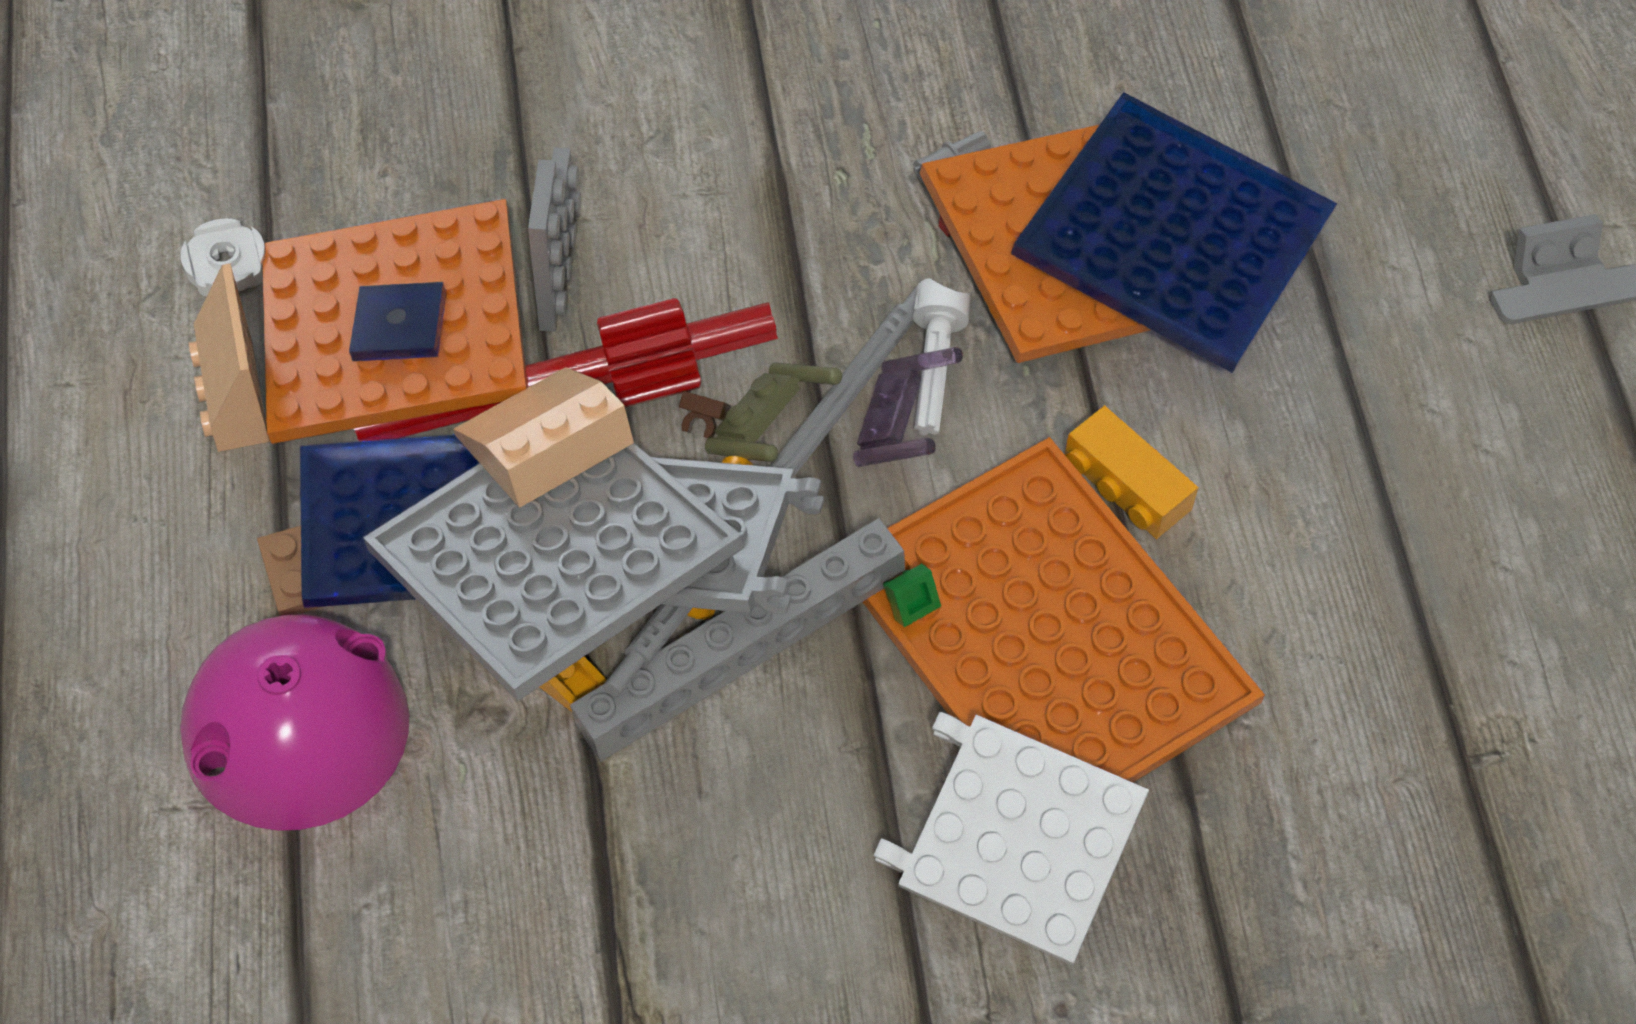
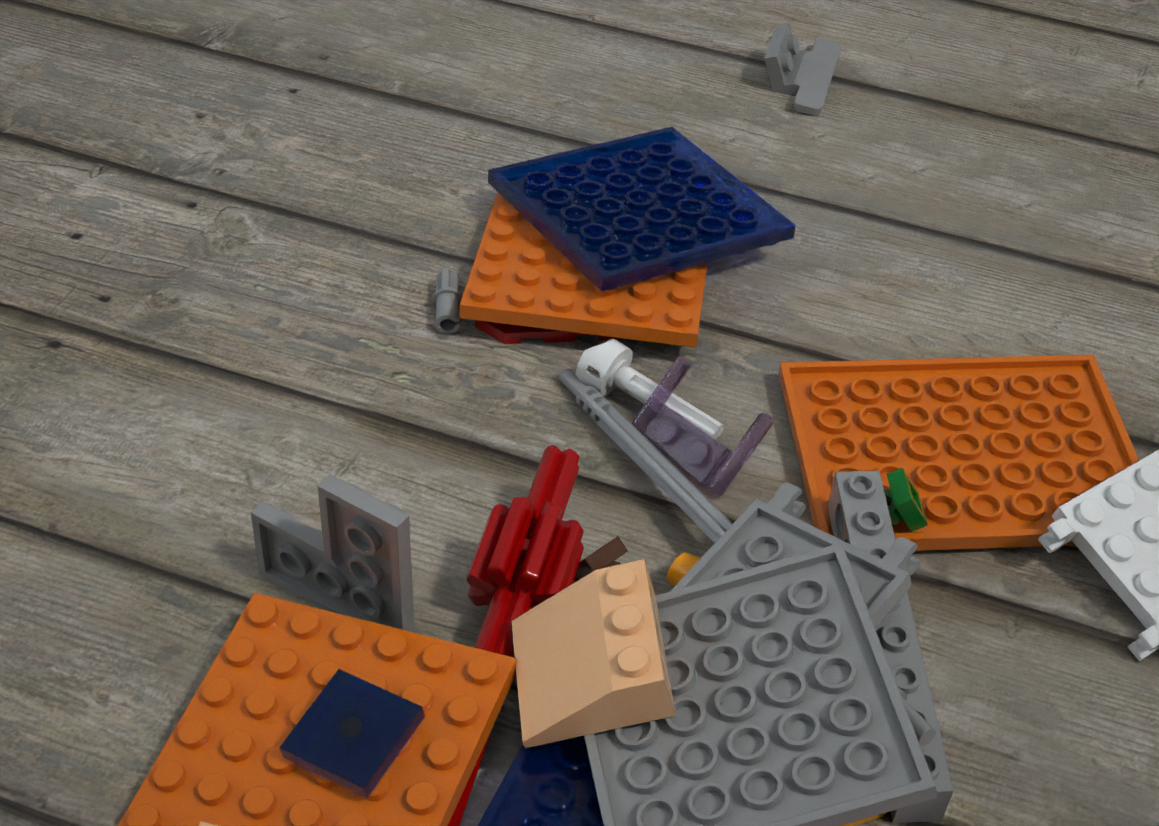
camera: 60 degrees left, 15 degrees down
olive plate [705,362,842,462] -> none
light orange brick [1064,405,1199,540] -> none

